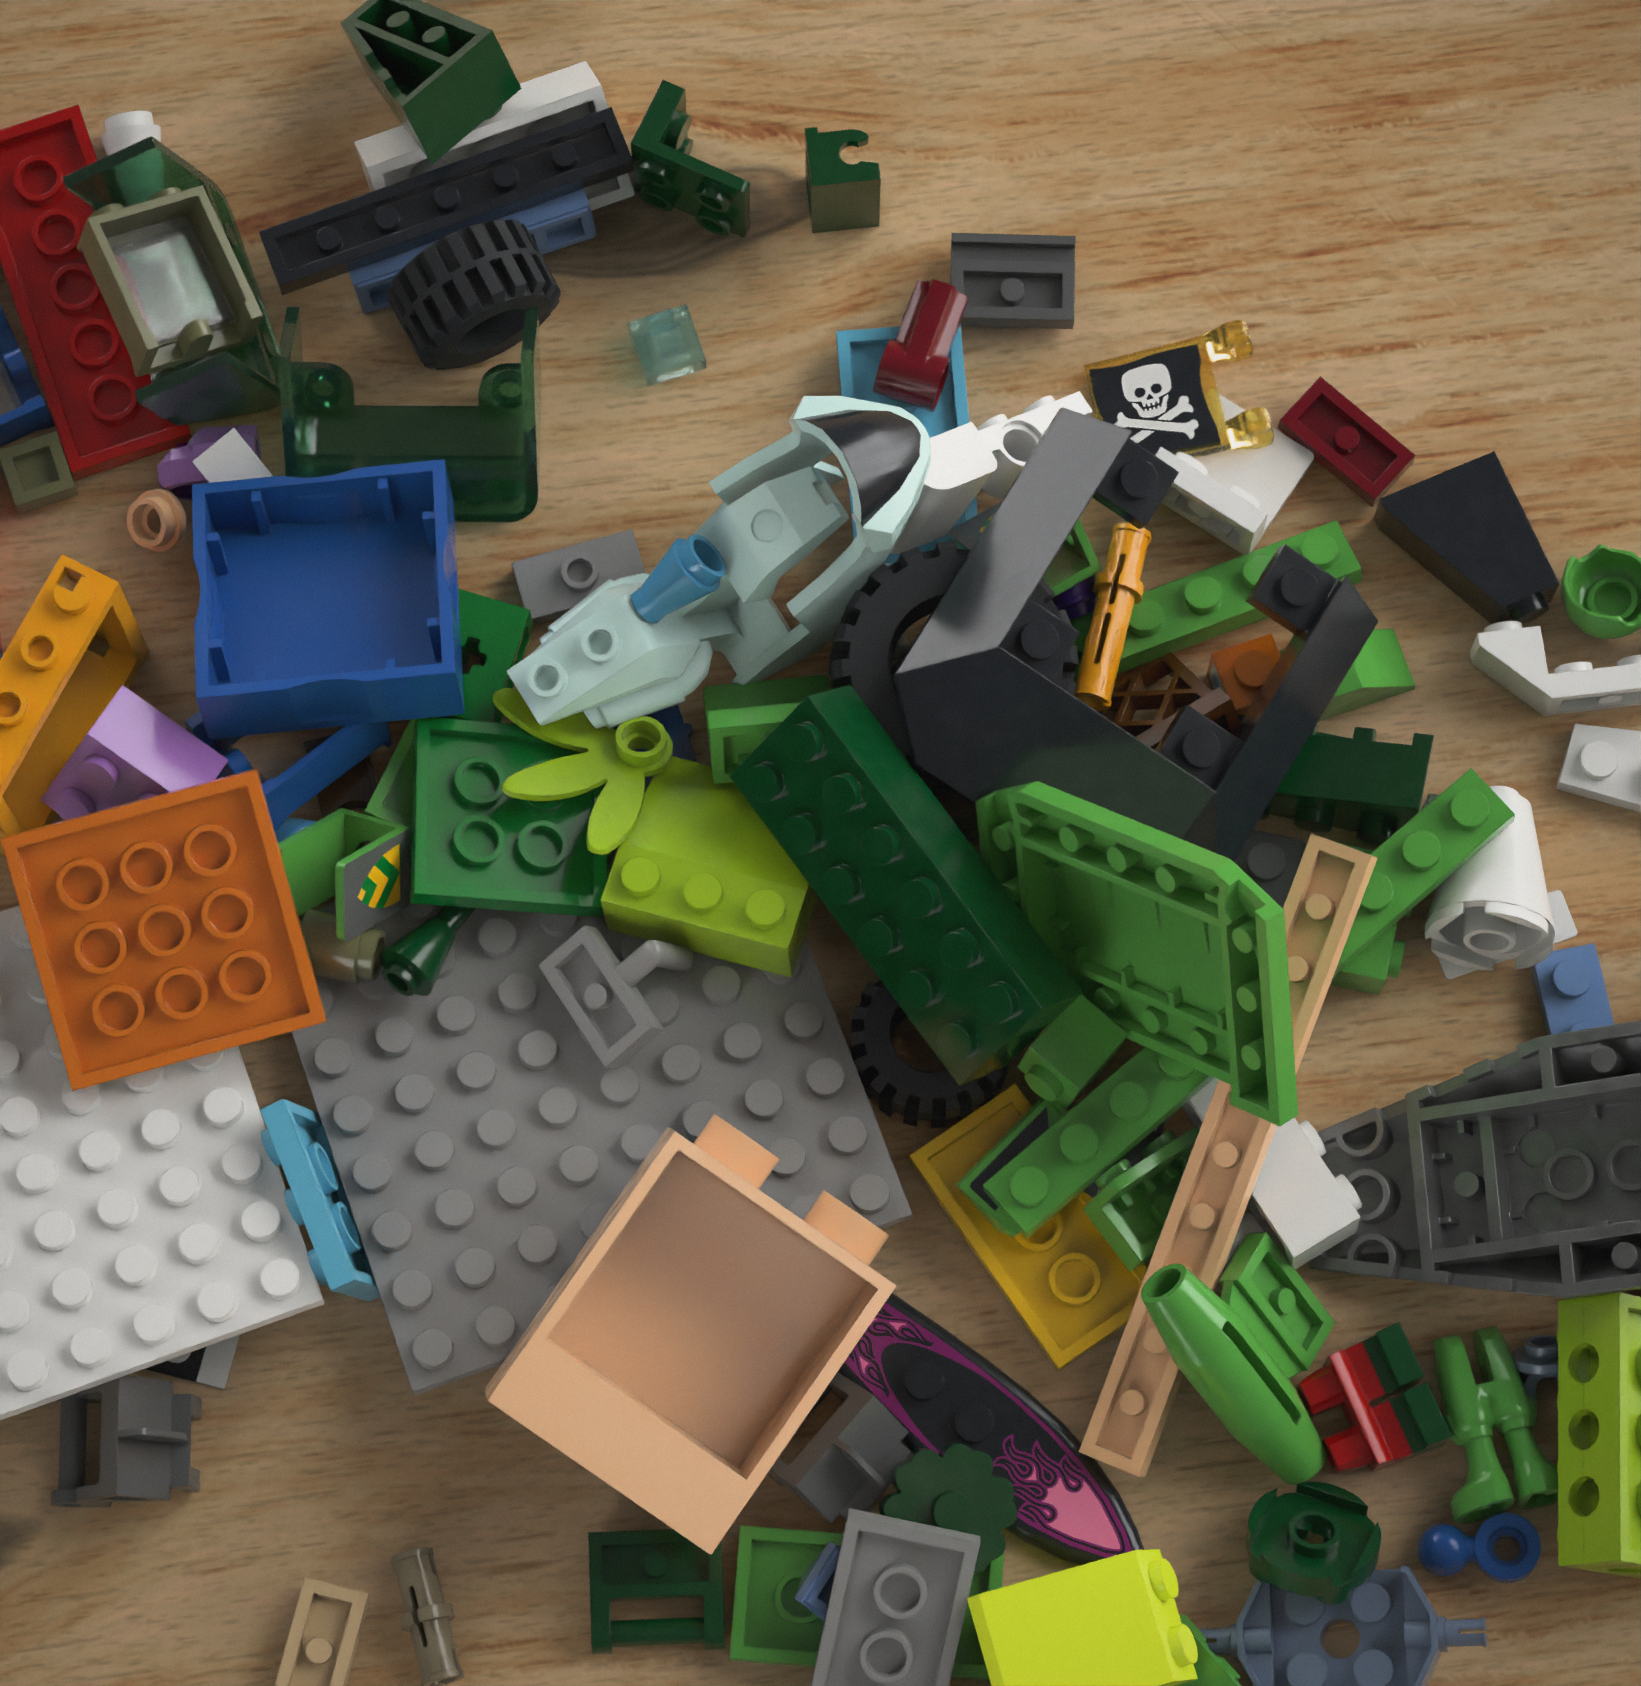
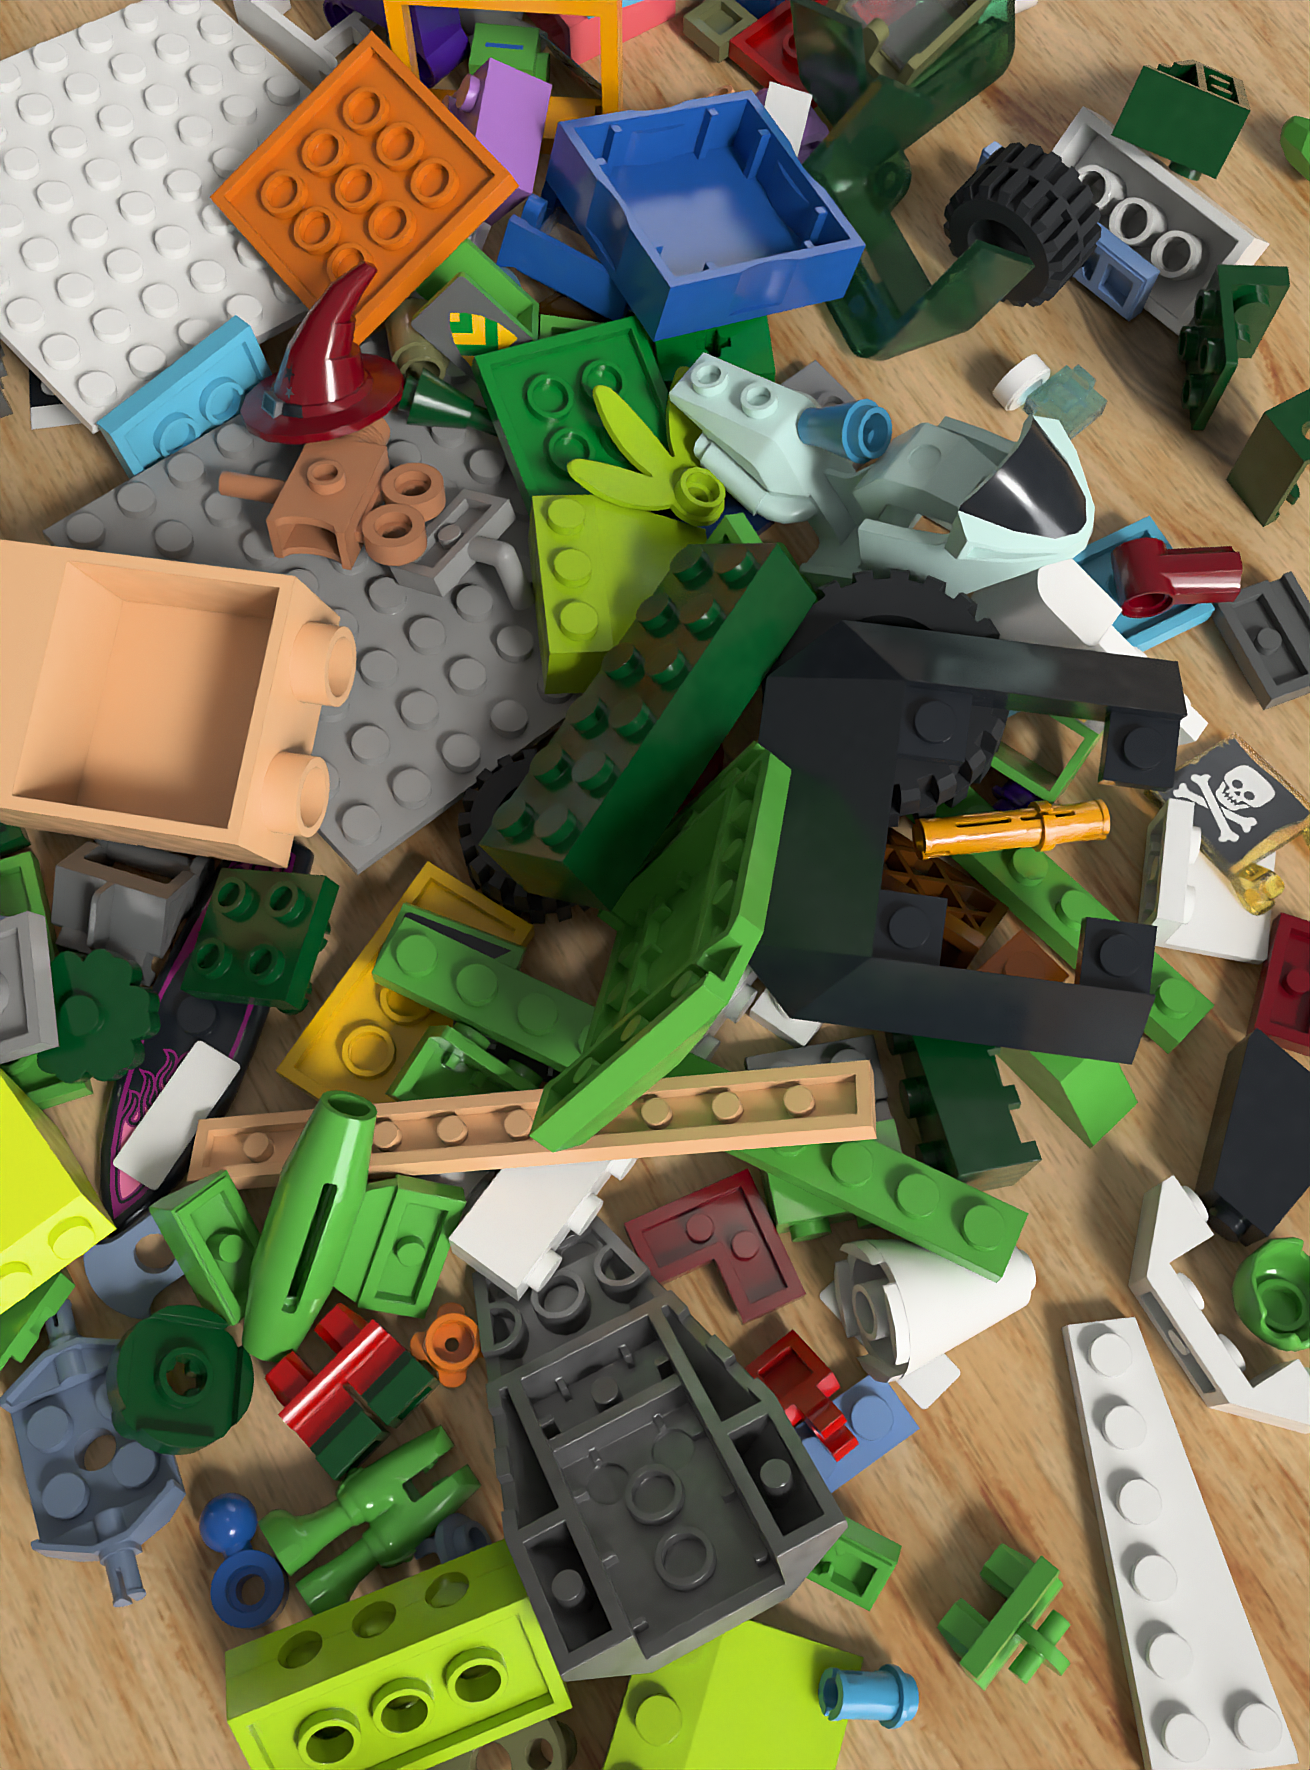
camera: 65 degrees right, 5 degrees down
black plate [259,107,634,295] -> none
bright green slope [1017,994,1129,1109] -> none
none -> sand blue piece [83,1187,184,1320]
none -> white sticker [113,1041,240,1190]
none -> bright green slope [149,1169,261,1326]
none -> dark green plate [180,868,340,1016]
none -> nougat piece [219,418,446,570]
none -> dark red piece [240,261,405,445]
none -> orange plate [410,1302,484,1388]
none -> dark red plate [624,1168,806,1325]
none -> red plate [744,1329,859,1462]
none -> white tile [993,354,1050,411]

